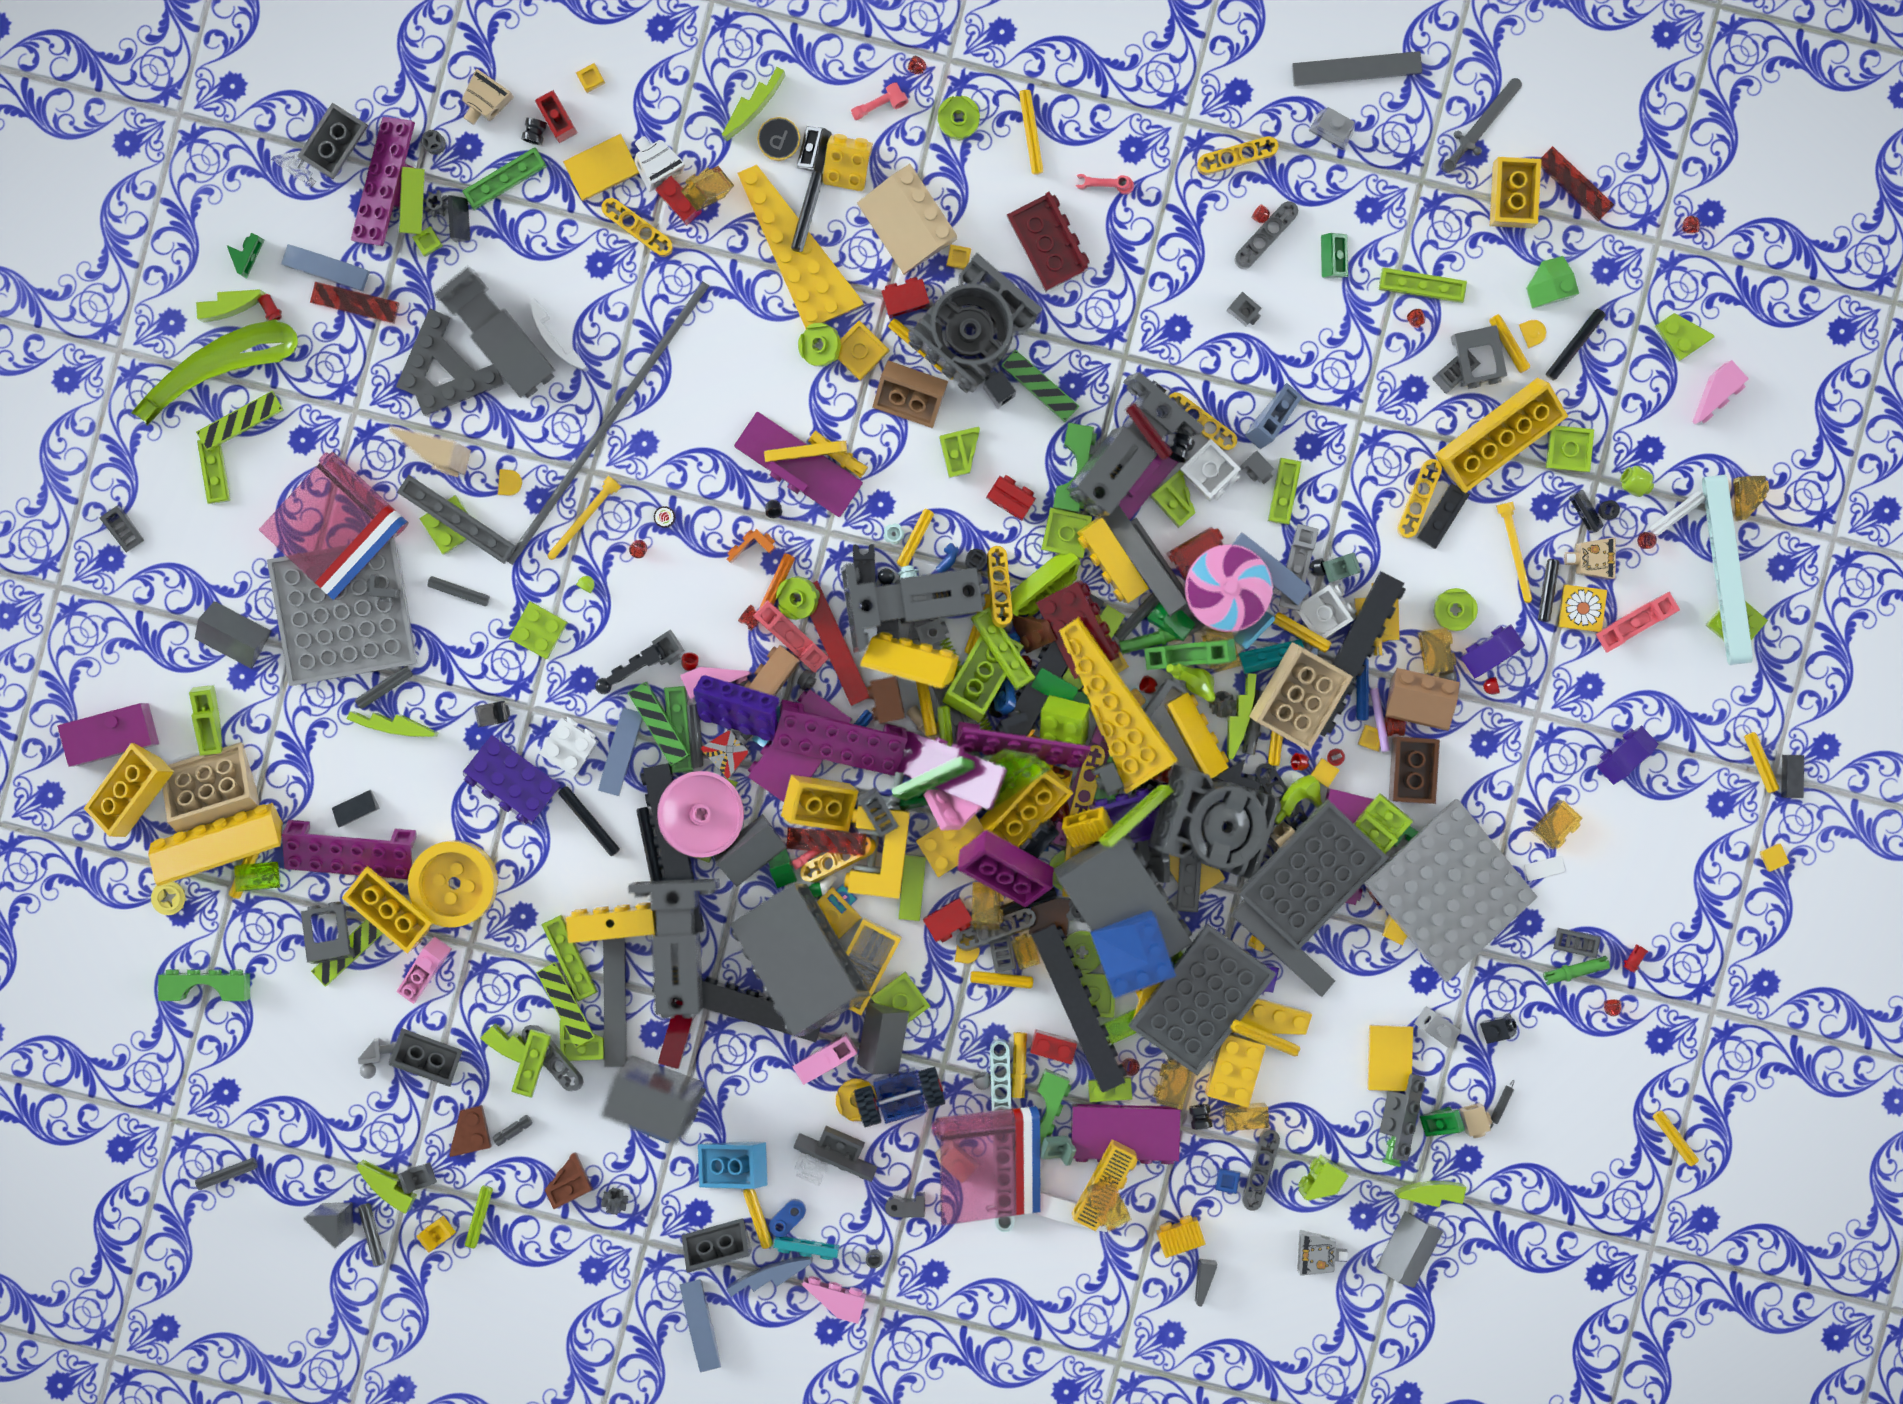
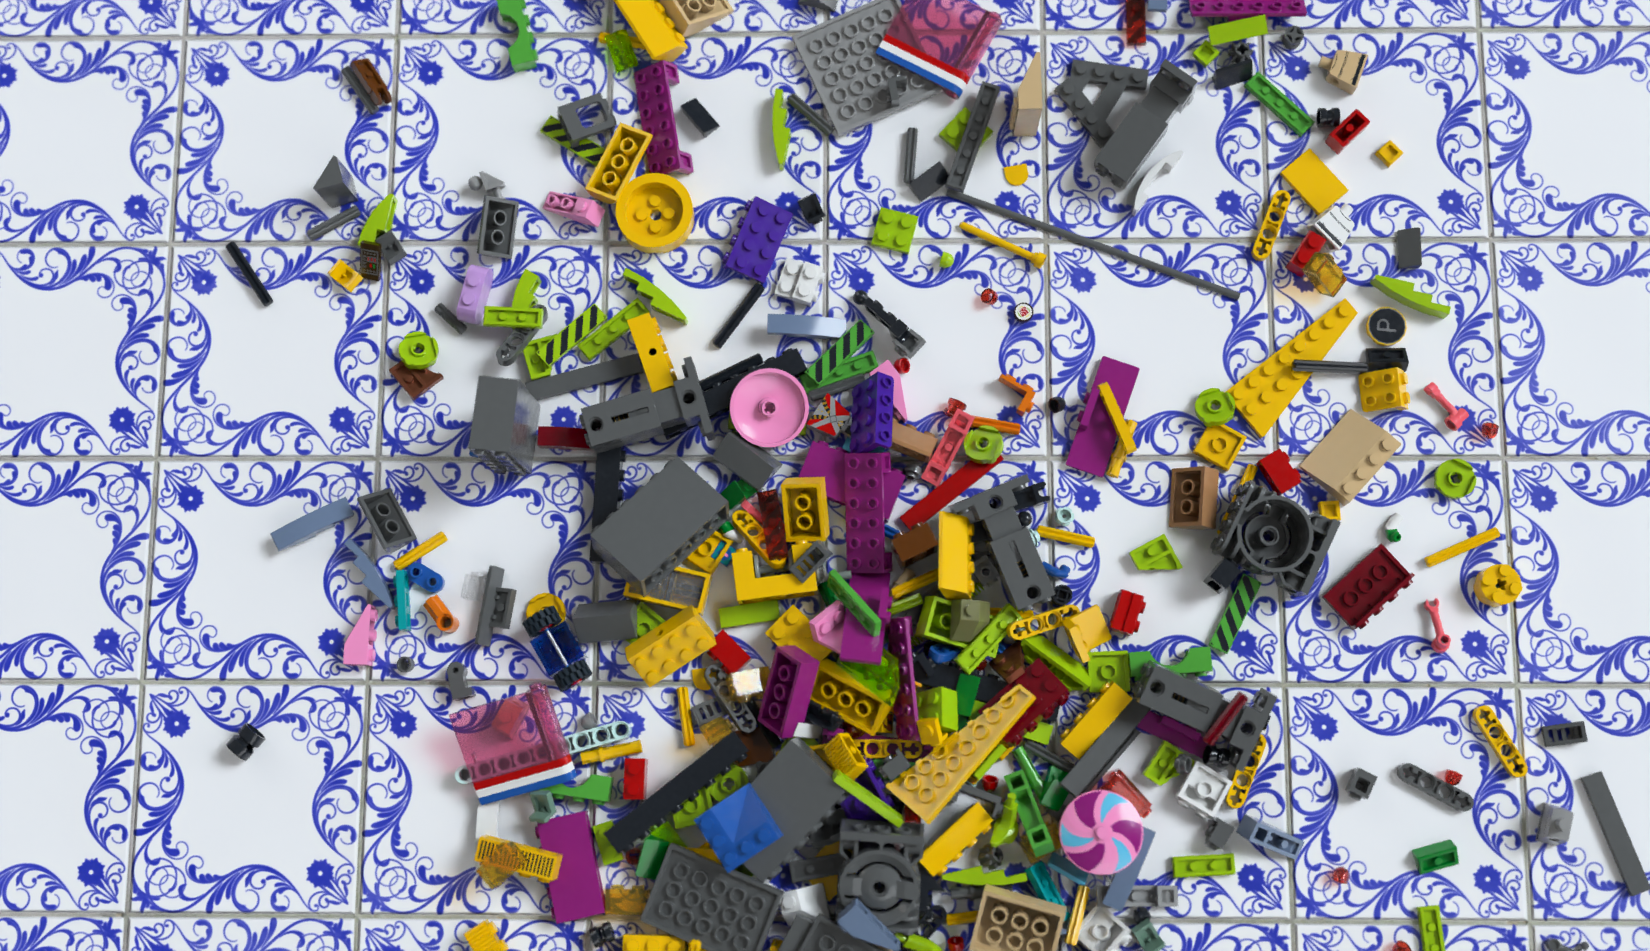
camera: 85 degrees right, 10 degrees down
copper wing [449,1105,492,1157] -> none
lime axle [465,1185,493,1249] -> none
dark grey gear [601,1188,628,1215] -> none
dark azure slope [698,1142,768,1189] -> none
bright pink slope [792,1032,858,1085] -> none
none -> black axle [226,241,273,307]
none -> reddish brown hinge [350,58,392,106]
none -> dark brown tile [360,240,382,281]
none -> lime plate [399,331,438,369]
none -> orange piece [423,594,459,633]
none -> lavender brick [457,264,493,325]
none -> lime slope [622,268,688,325]
none -> yellow brick [625,605,717,687]
none -> green slope [635,835,669,880]
none -> white slope [780,883,831,927]
none -> white sticker [793,722,823,739]
none -> sand blue slope [837,898,900,951]
none -> black slope [909,161,949,202]
none -> yellow bracket [916,717,948,747]
none -> olive slope [950,599,990,642]
none -> lime tile [972,744,1007,781]
none -> yellow bracket [1061,604,1112,663]
none -> dark grey plate [1174,753,1192,774]
none -> clear red hinge [1331,867,1350,884]
none -> arm [1384,513,1403,542]
none -> dark grey slope [1397,227,1422,269]
none -> yellow brick [1473,564,1522,607]
none -> dark grey slope [1541,721,1588,747]

